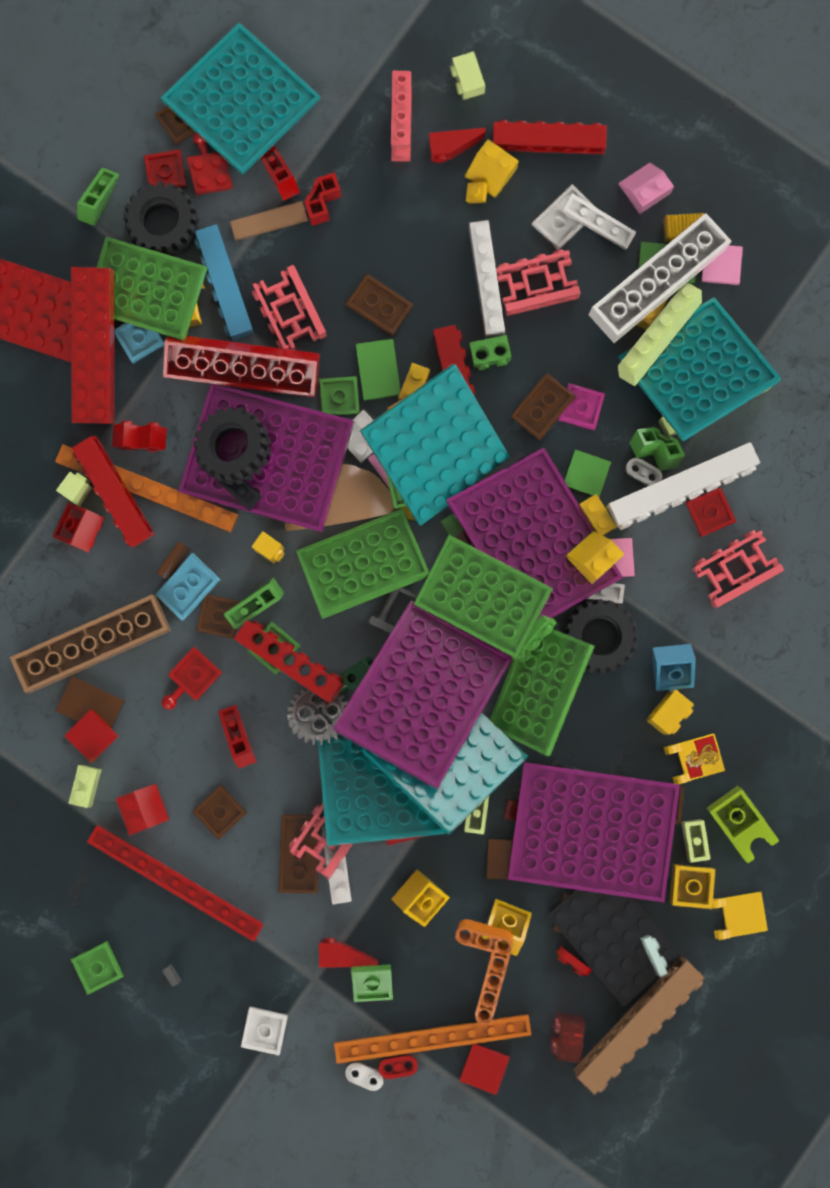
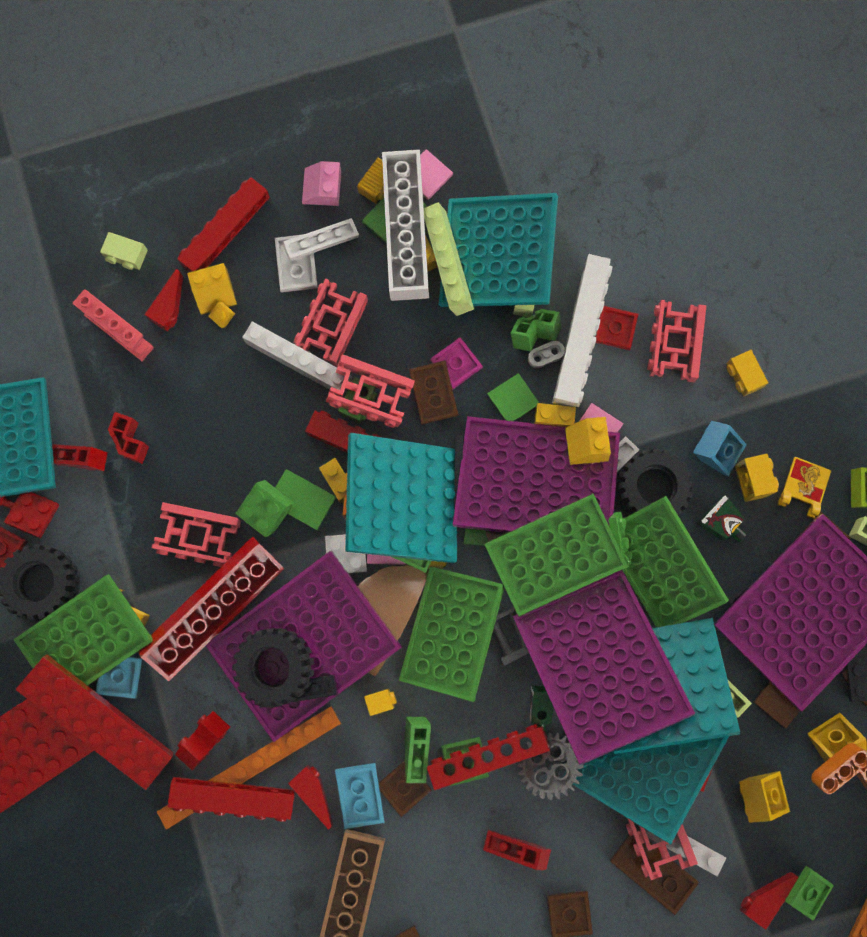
camera: 55 degrees left, 5 degrees down
red slope [52,503,104,553] -> none
yellowish green brick [56,472,93,507] -> none
reddish brown tile [157,542,190,580] -> none
red plate [161,647,223,710] -> none
dark azure brick [194,224,254,341] -> none
medium nougat tile [230,201,308,241] -> none
bright green tile [319,376,360,416] -> none
reddish brown tile [346,274,414,337] -> none
clear red plate [502,798,518,821] -> none
none -> bright green brick [235,480,294,537]
none -> red slope [288,765,333,830]
none -> coral fence [326,354,415,428]
none -> torso [696,495,747,542]
none -> yellow brick [726,350,768,397]

